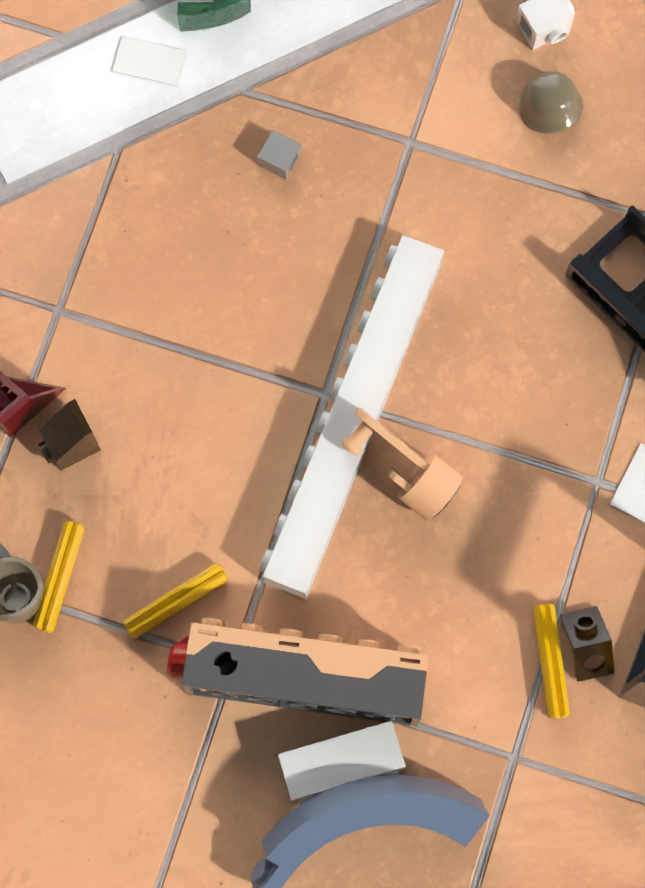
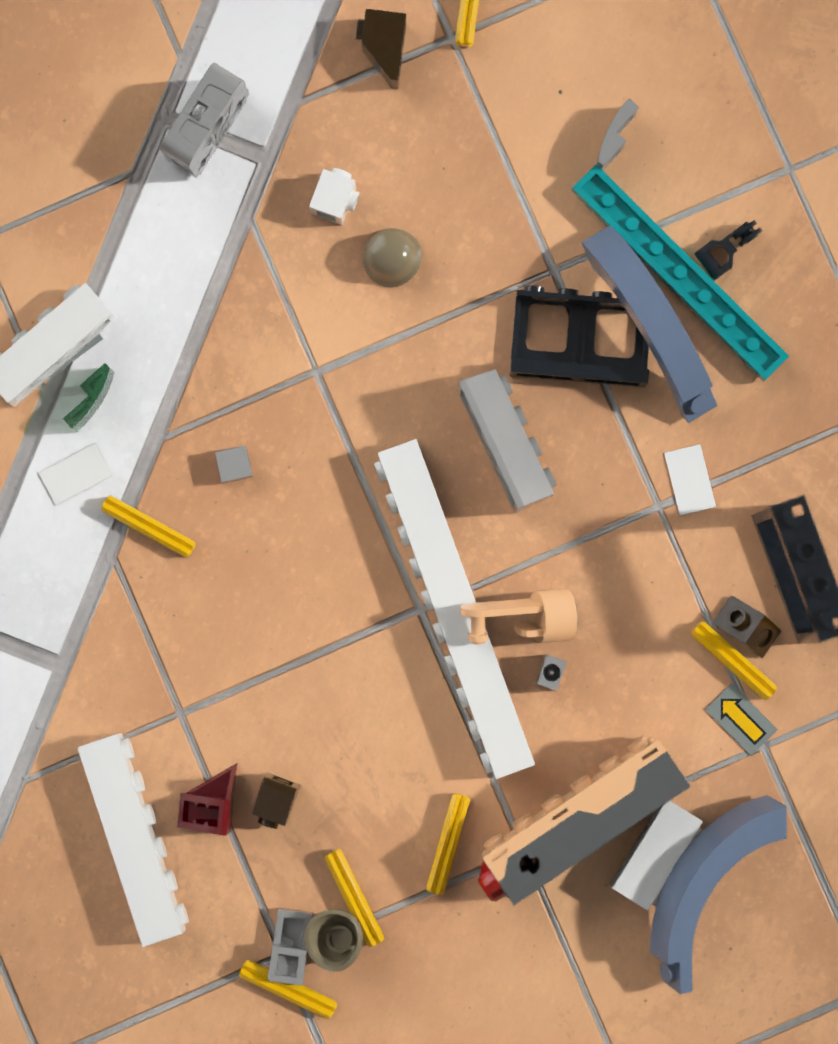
camera: 40 degrees left, 10 degrees up
none -> yellow axle [101,495,196,558]
none -> light grey slope [458,369,557,513]
none -> light grey piece [536,655,567,691]
none -> light grey sticker [705,683,778,756]

